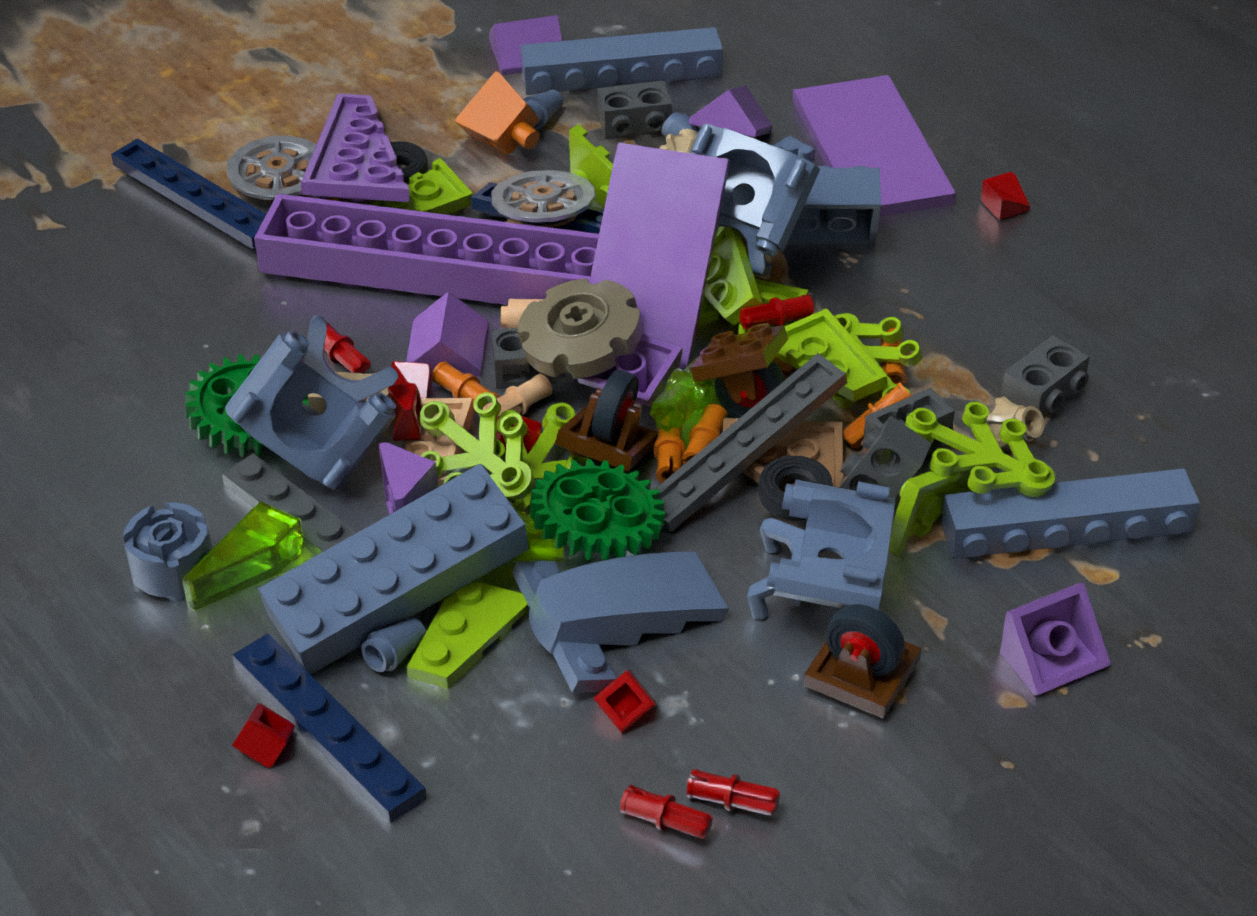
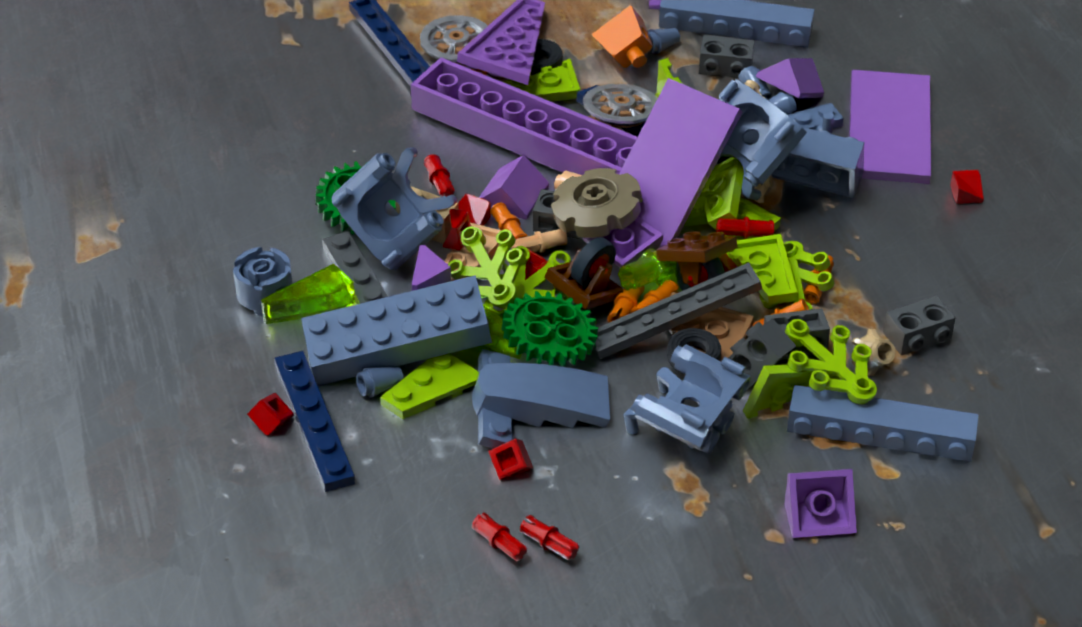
camera: 20 degrees right, 0 degrees up
plate [804,604,921,719] -> none

